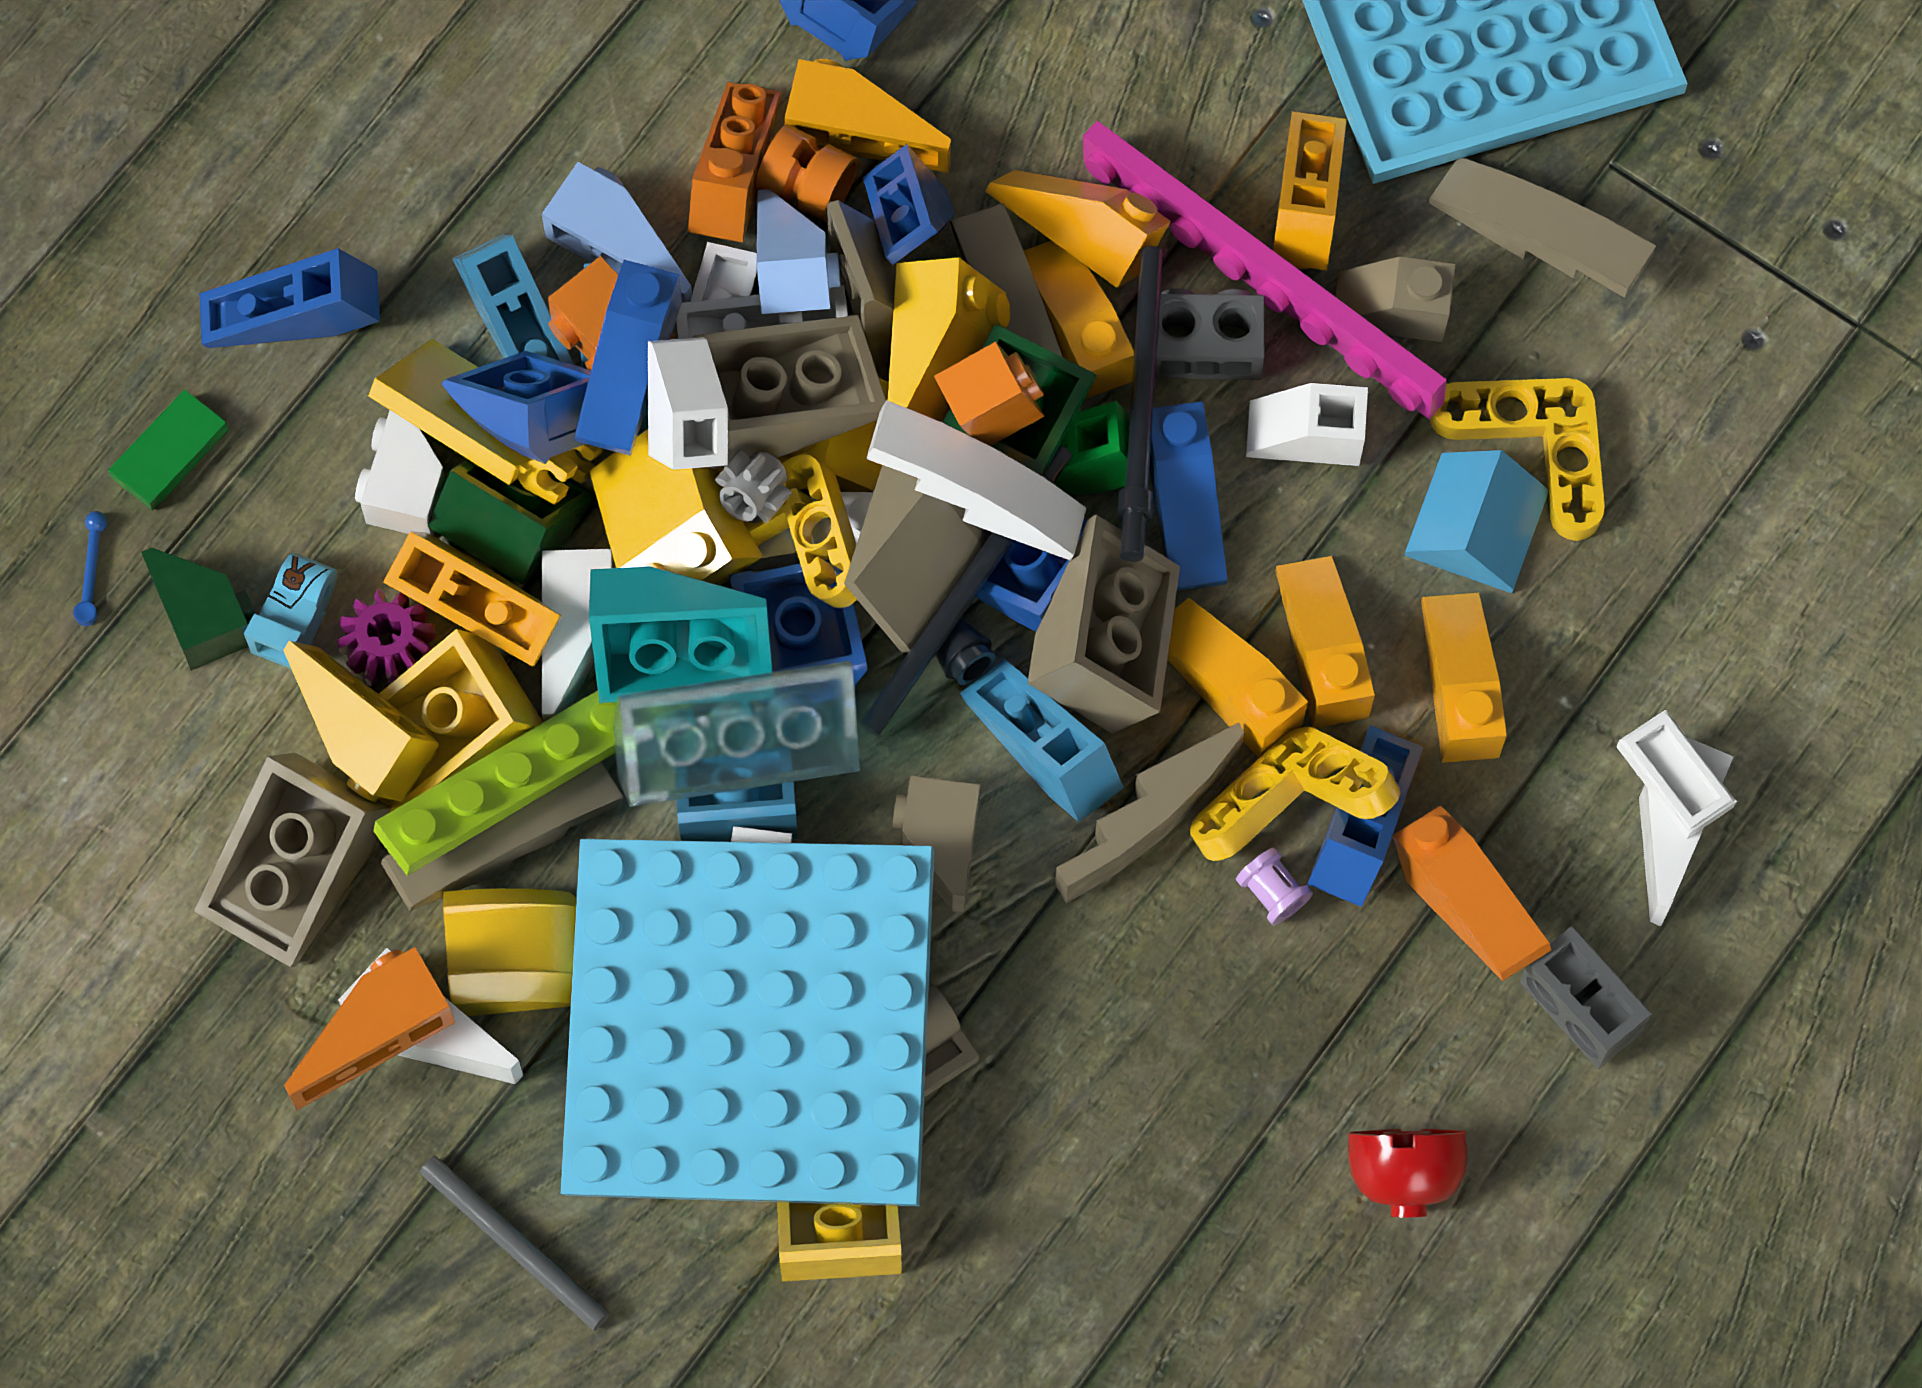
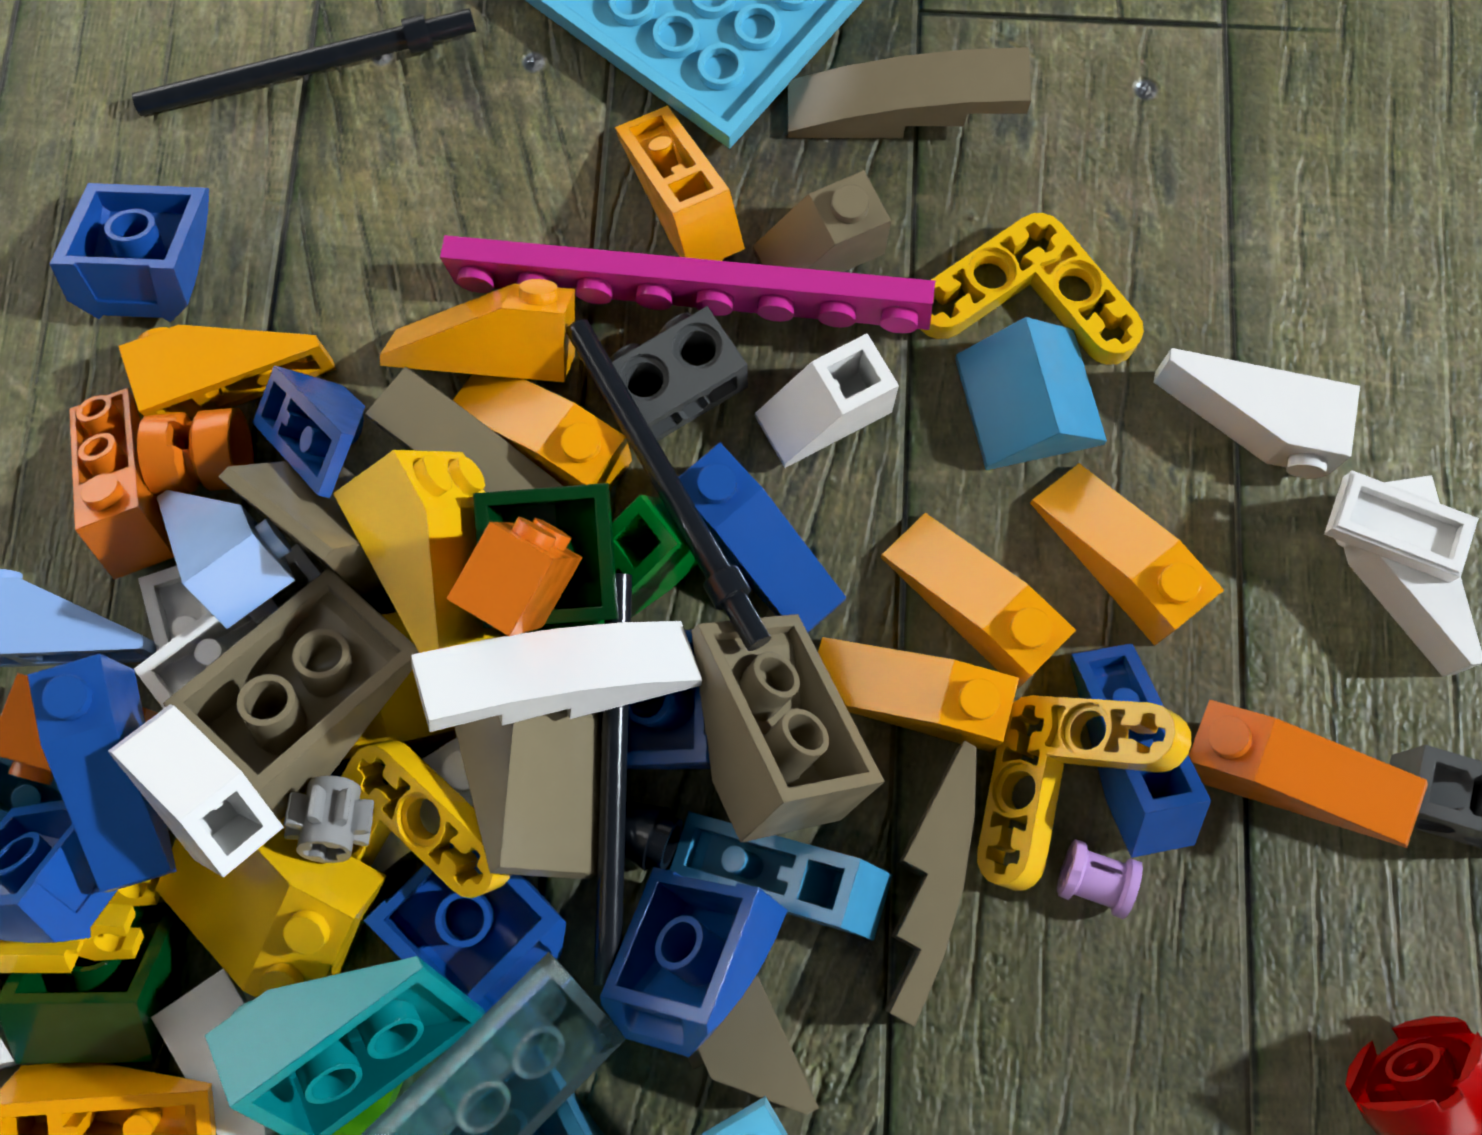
camera: 30 degrees left, 5 degrees up
none -> blue slope [600,867,788,1057]
none -> white slope [1153,348,1360,479]

